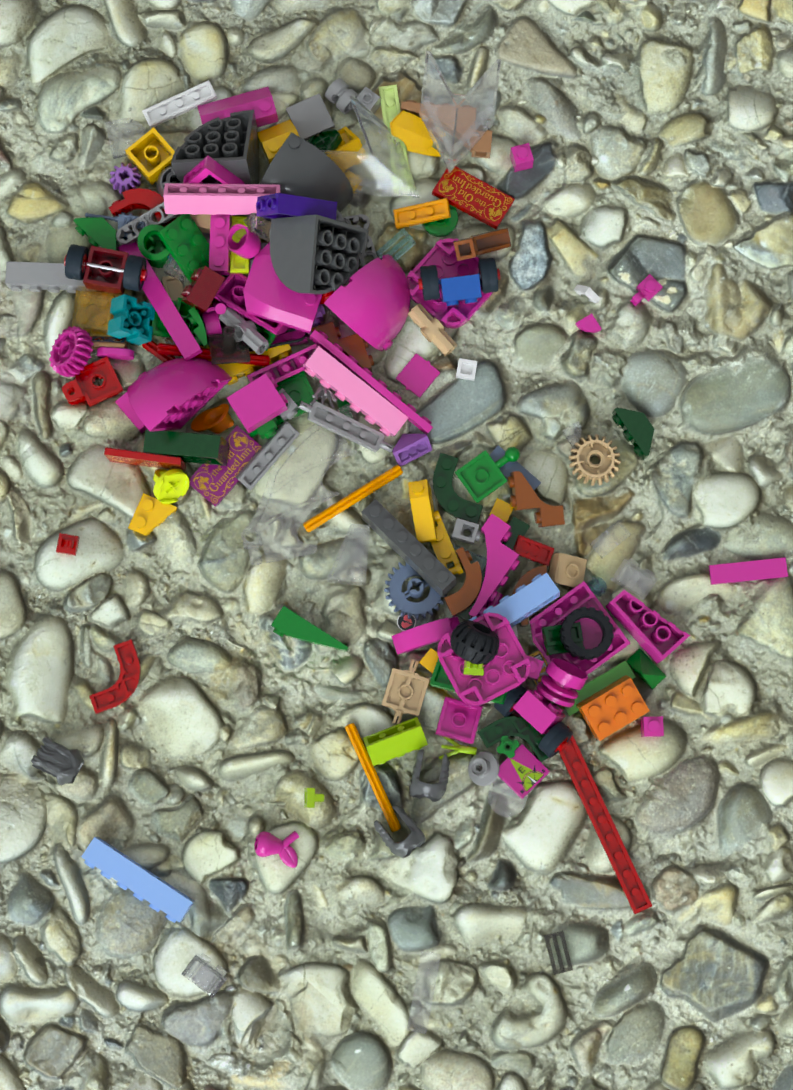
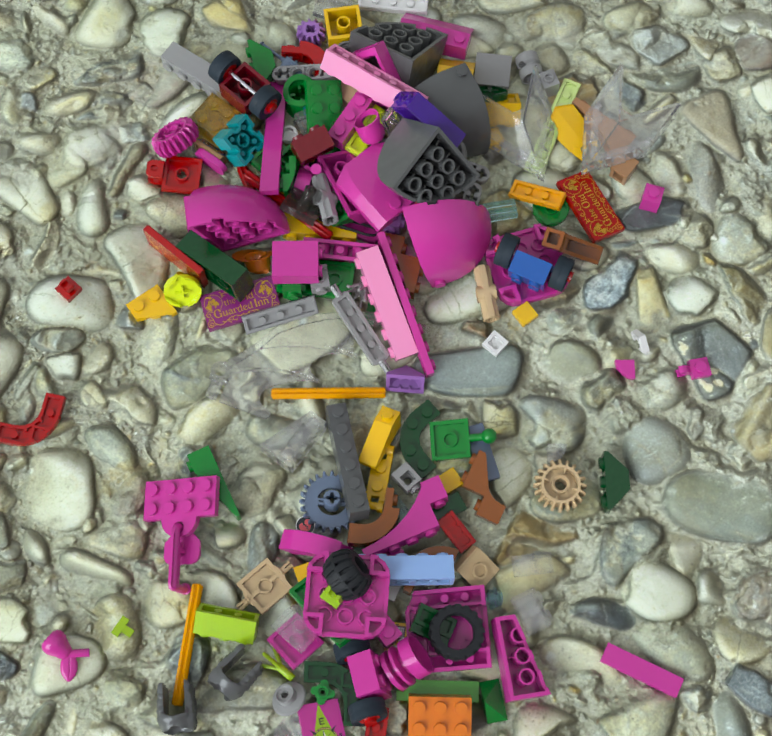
camera: 30 degrees right, 10 degrees down
dark pink piece [395,353,440,398] -> none
none -> dark pink plate [143,475,220,595]
none -> clear tile [271,604,318,654]
none -> white tile [283,125,298,144]
none -> yellow tile [512,301,539,327]

